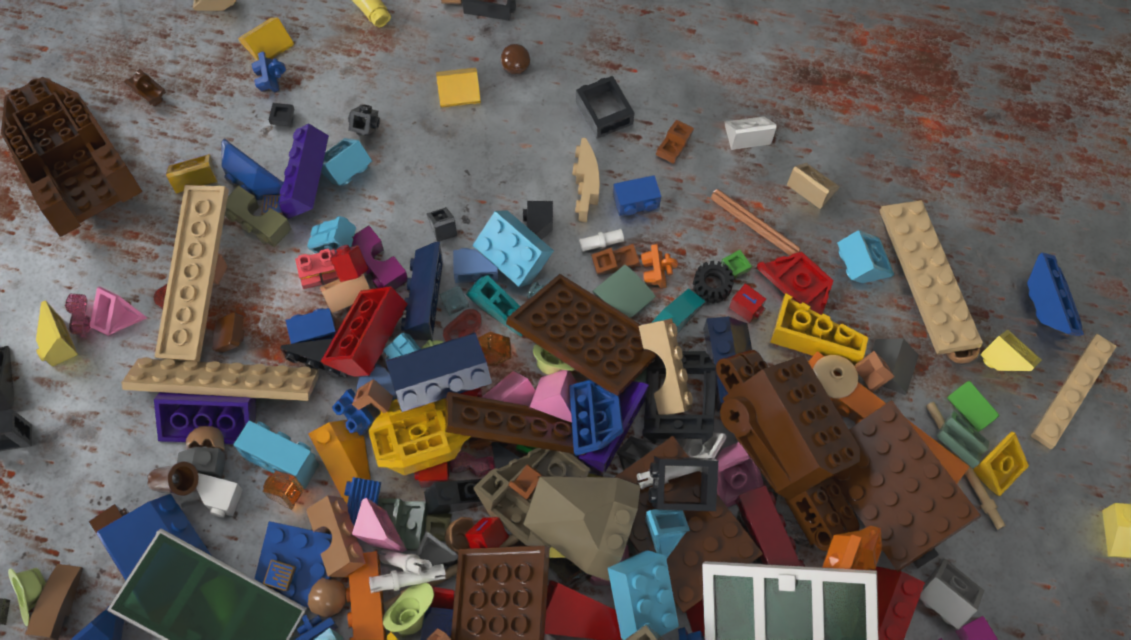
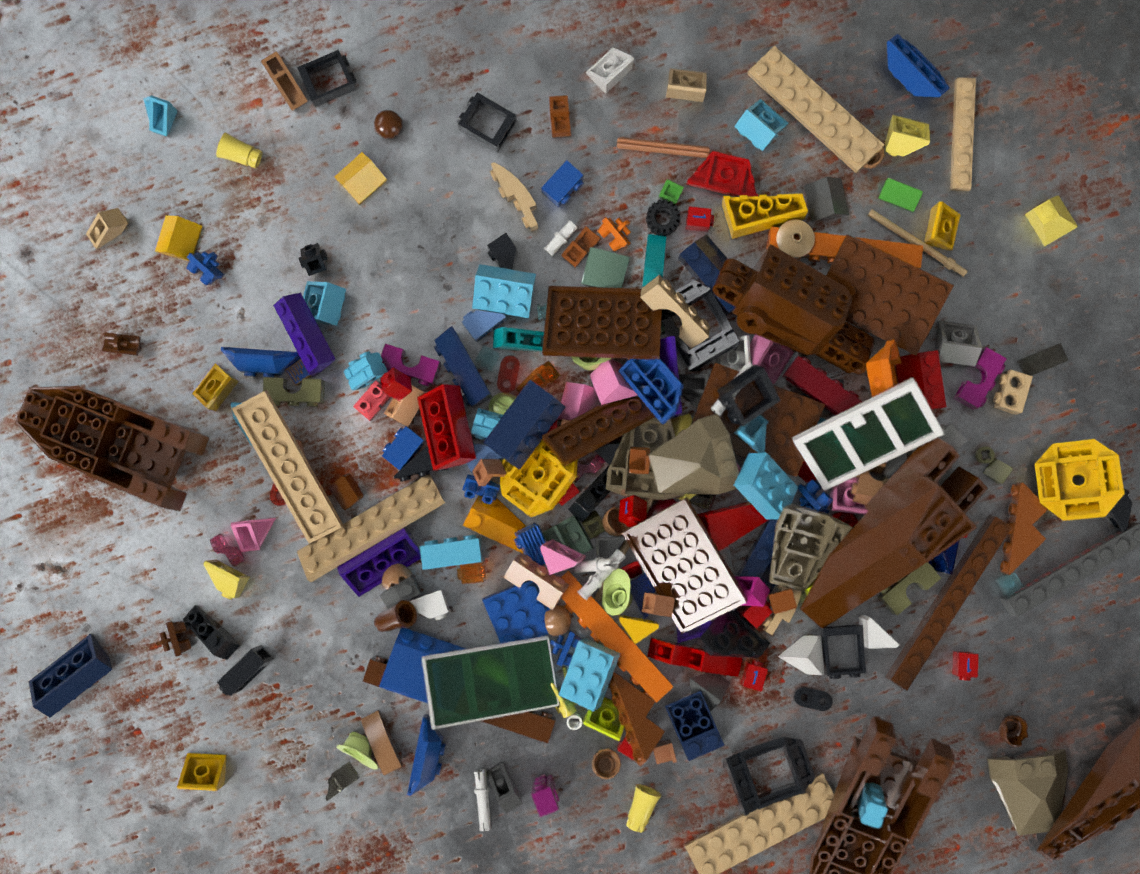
camera: 30 degrees left, 20 degrees up
tile [263,560,296,591] -> none
black plate [268,103,295,126] -> none
black slope [426,207,457,242] -> none
nougat panel [854,351,895,392] -> none
sand green slope [937,411,989,469] -> none

